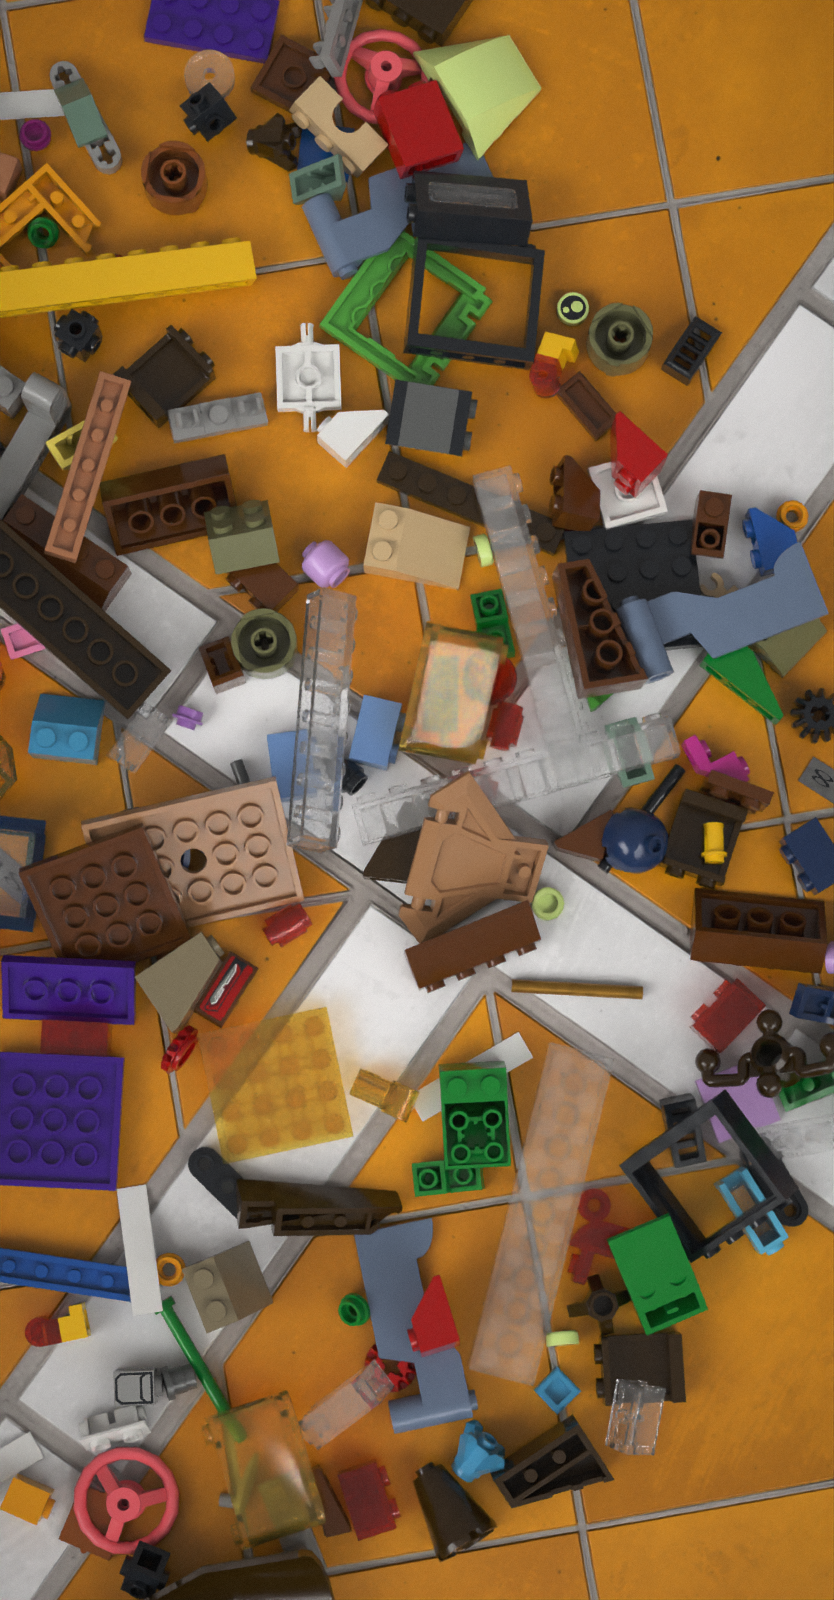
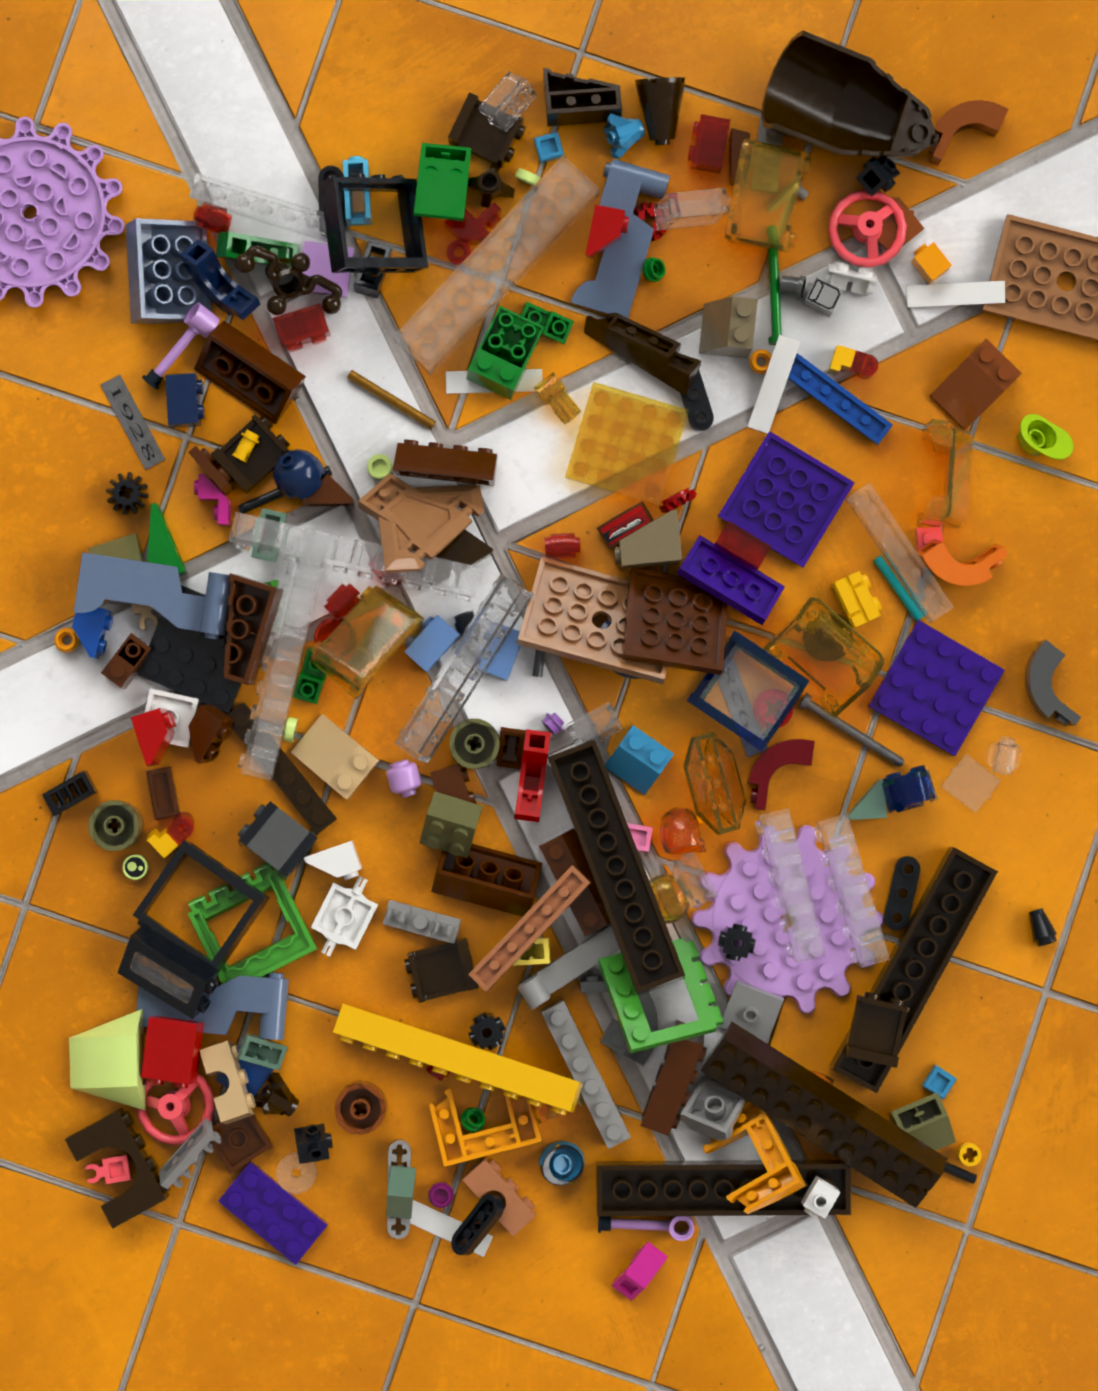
camera: 150 degrees left, 5 degrees up
none -> red arch [514,729,551,822]

